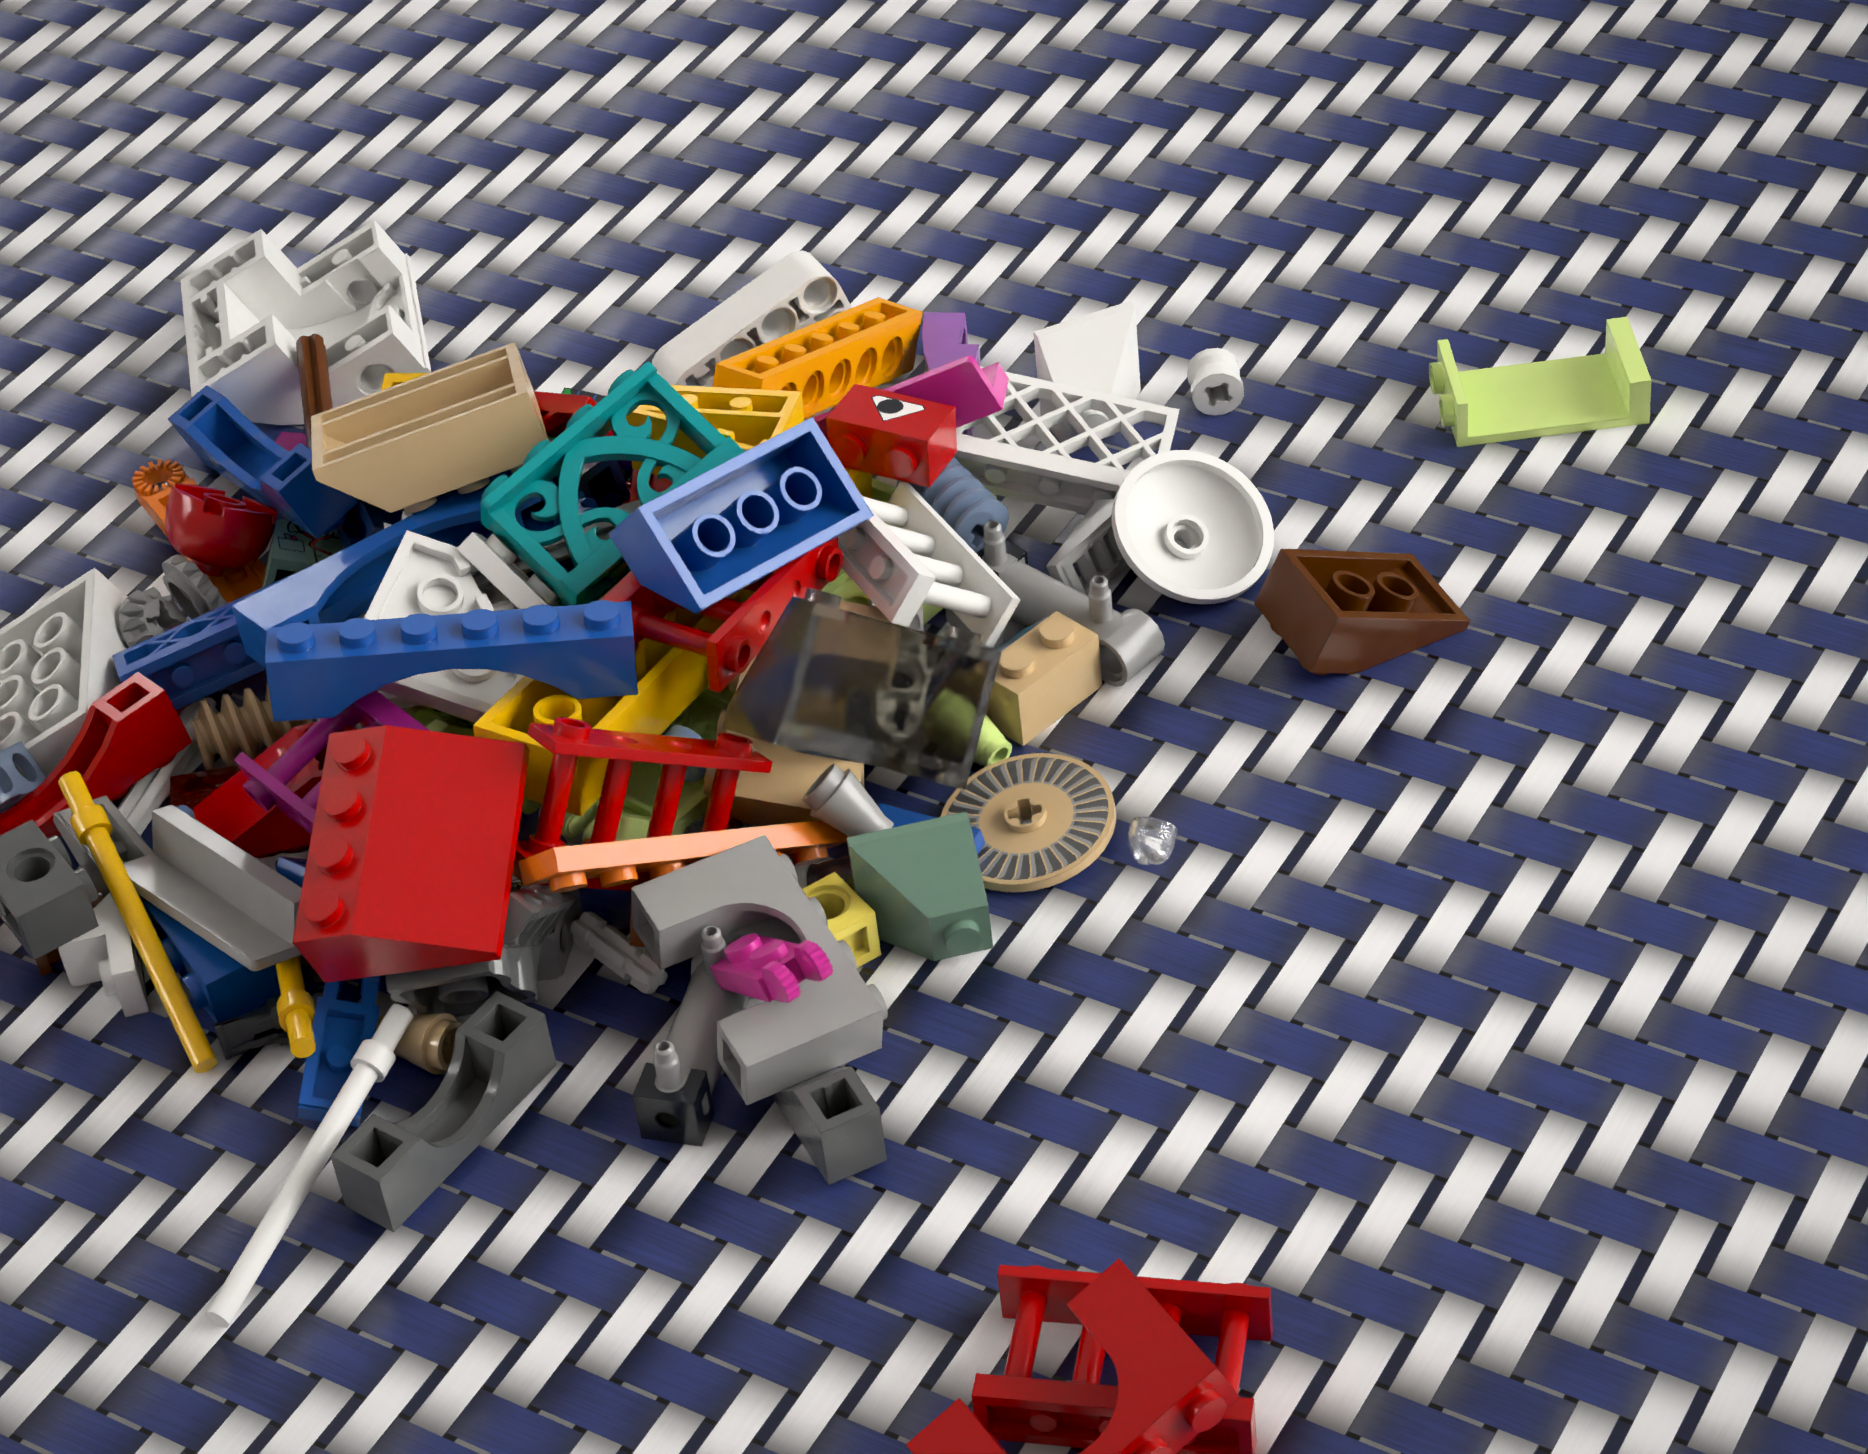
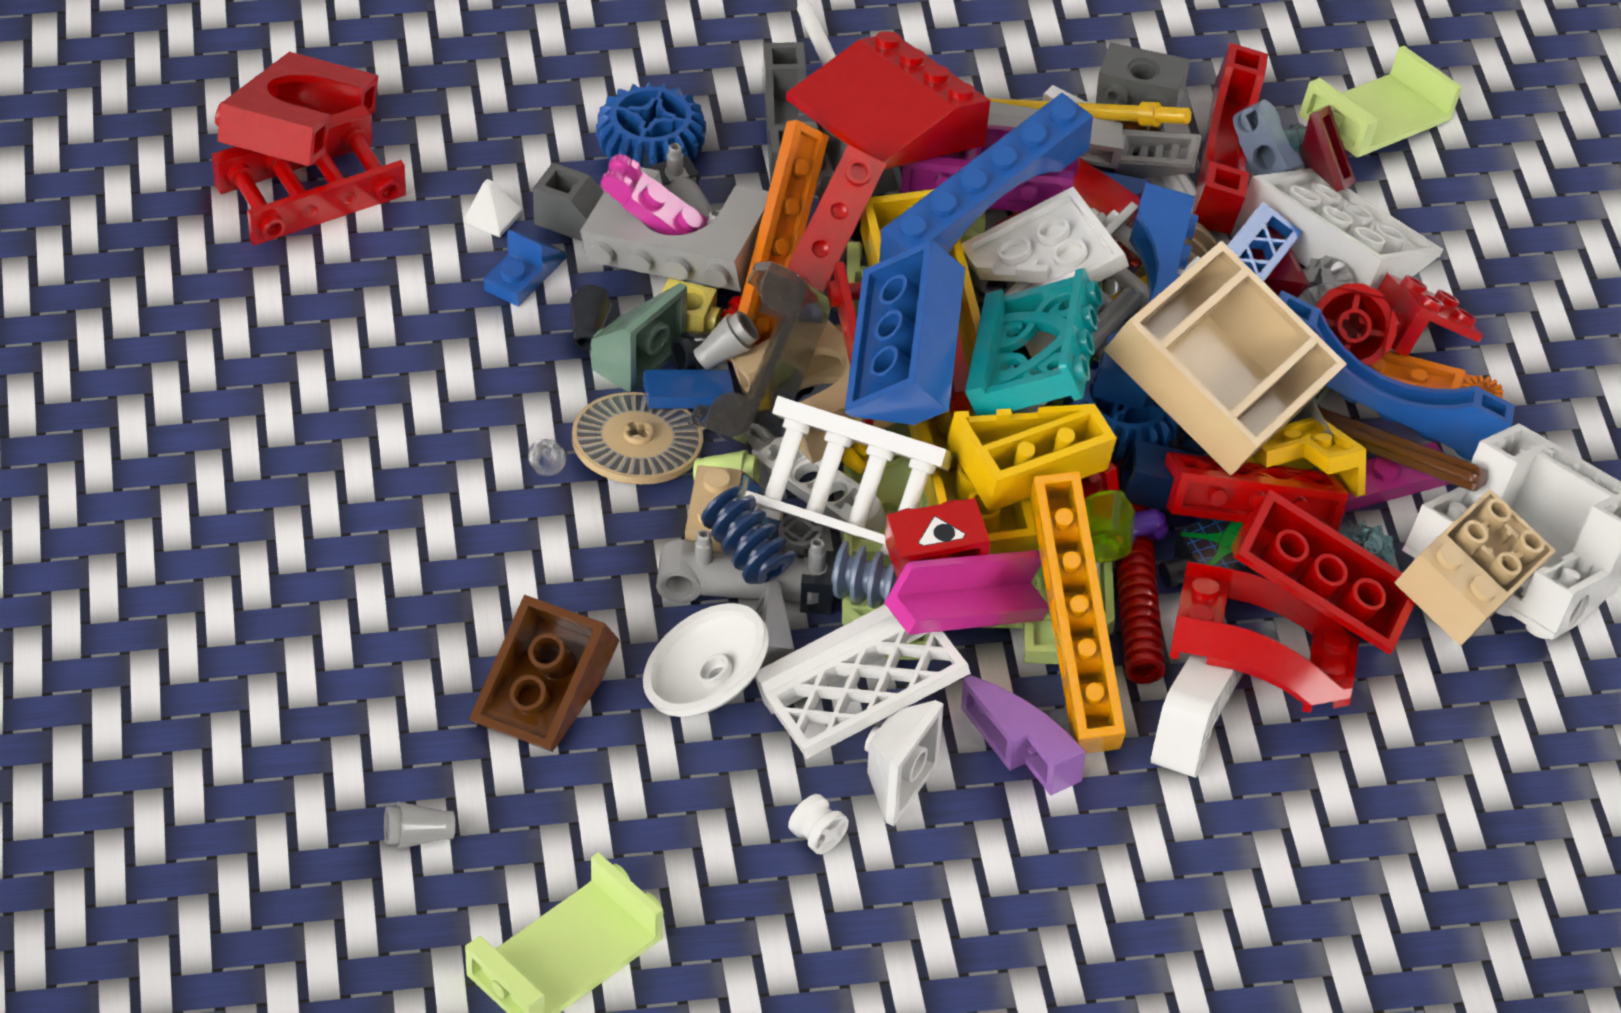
camera: 135 degrees right, 5 degrees up
none -> light grey cone [384,802,455,849]
none -> white slope [465,179,523,238]
none -> blue slope [483,230,567,307]
none -> black cone [570,285,612,351]
none -> blue gear [596,82,706,168]
none -> dark blue piece [701,485,797,585]
none -> red wedge [1169,561,1359,713]
none -> red slope [1231,490,1415,655]
none -> red bracket [1377,273,1484,357]
none -> tan slope [1395,489,1556,646]

